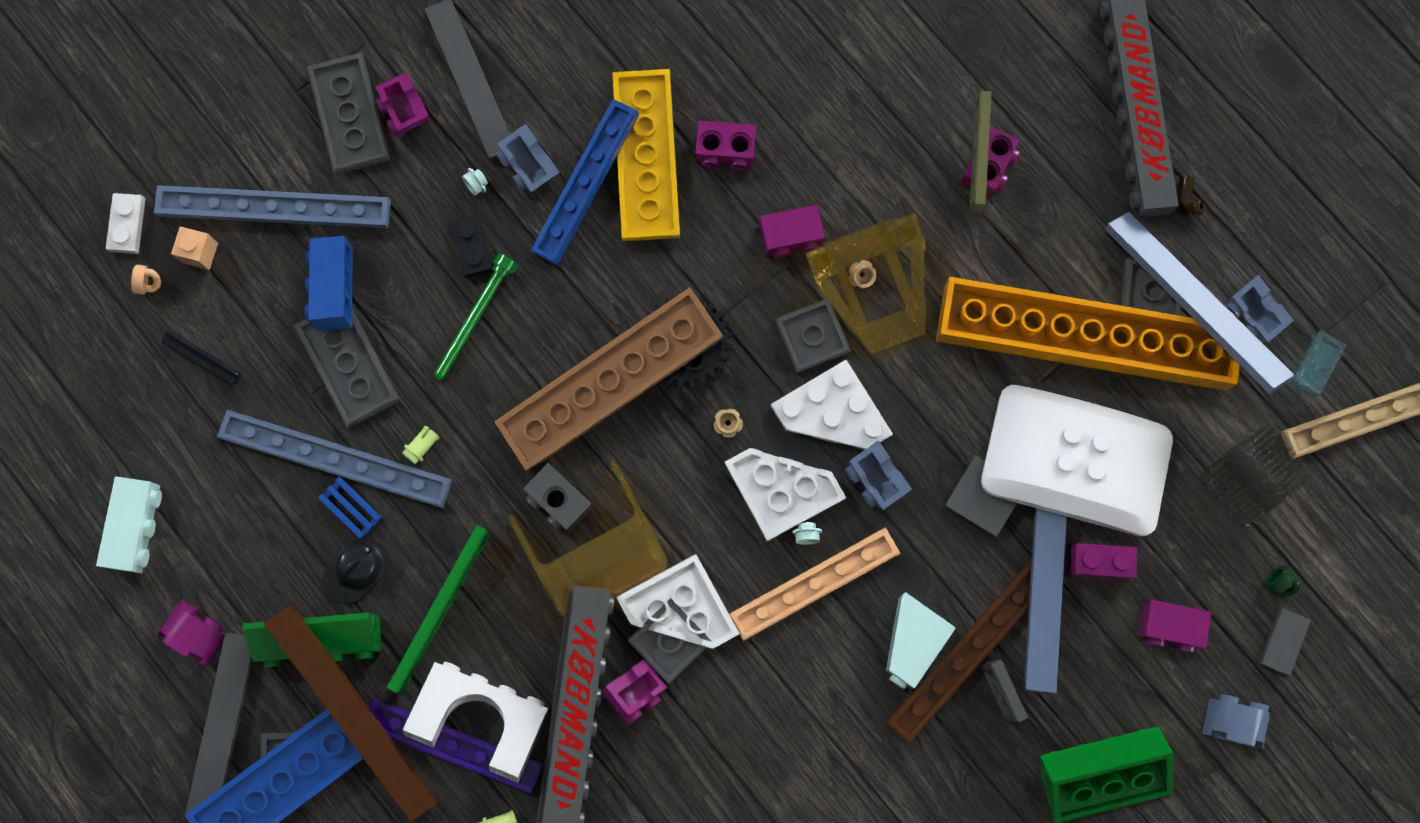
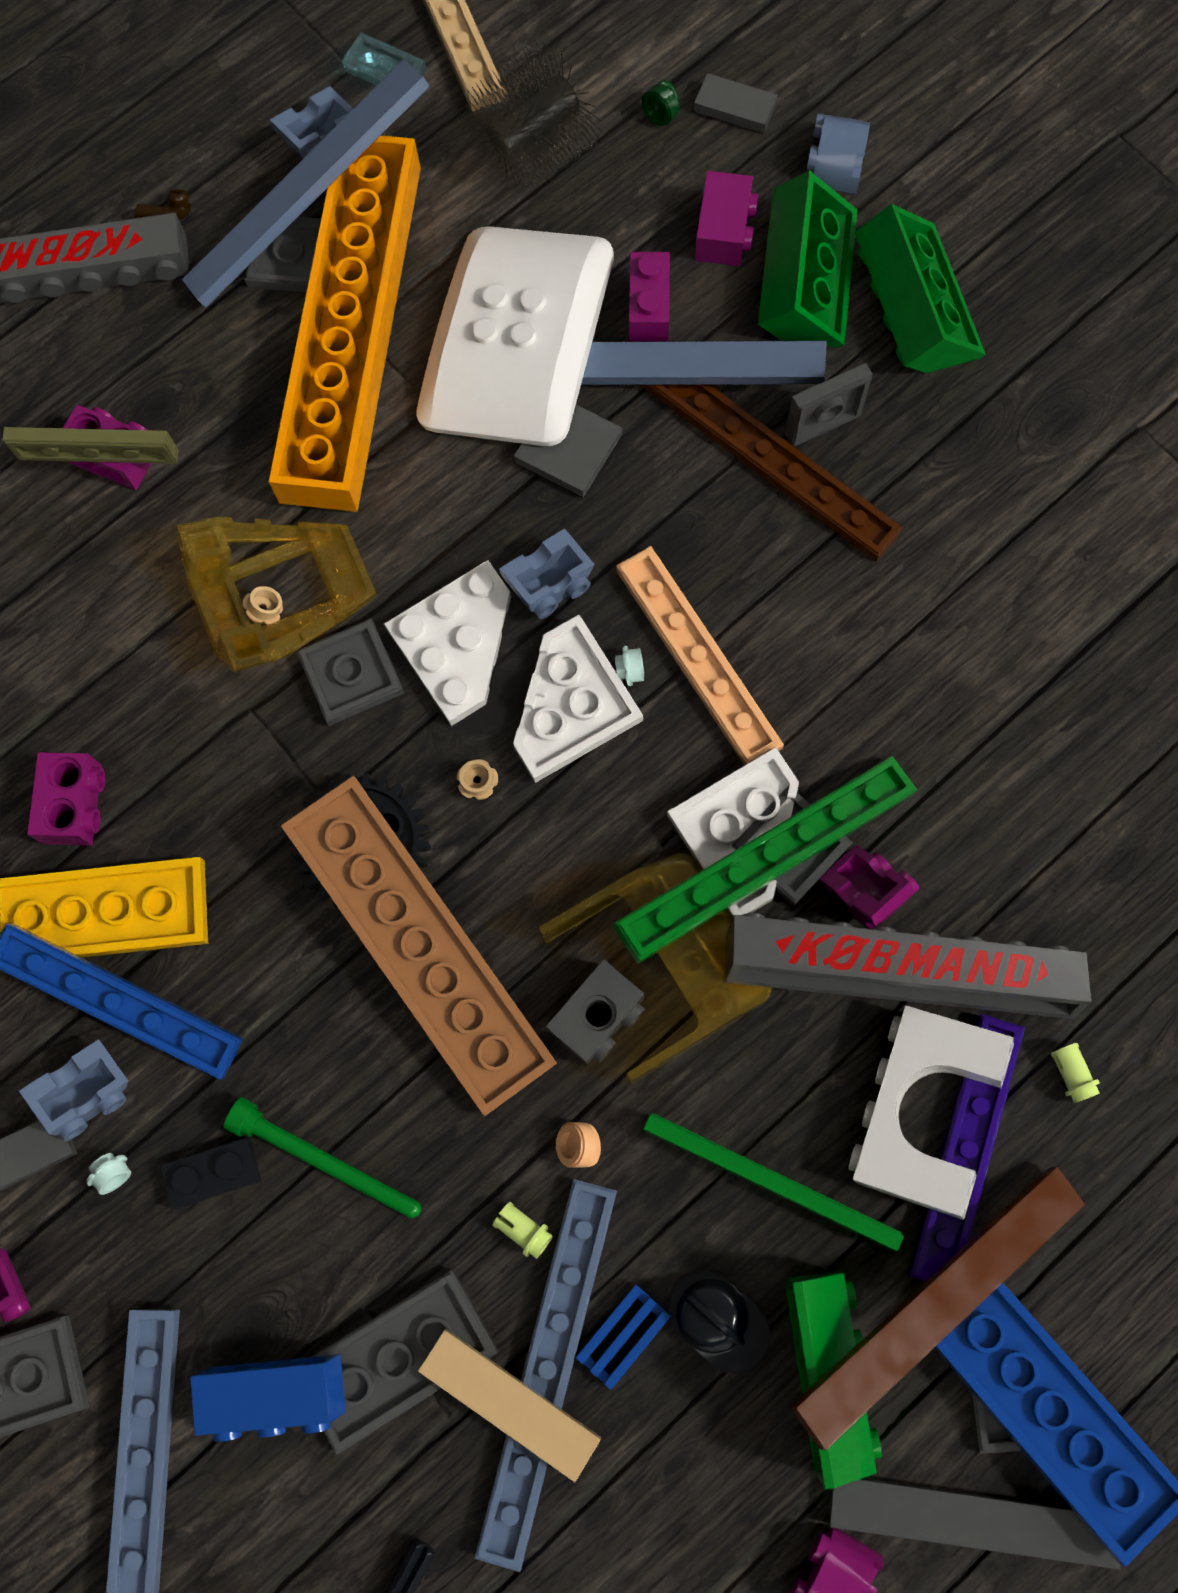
camera: 85 degrees left, 5 degrees down
magenta brick [759,205,825,259] -> none
light aqua slope [886,592,955,690] -> none
none -> tan tile [418,1329,601,1482]
none -> light nougat tile [556,1122,601,1168]
none -> green tile [613,756,917,964]
none -> green slope [758,170,858,348]

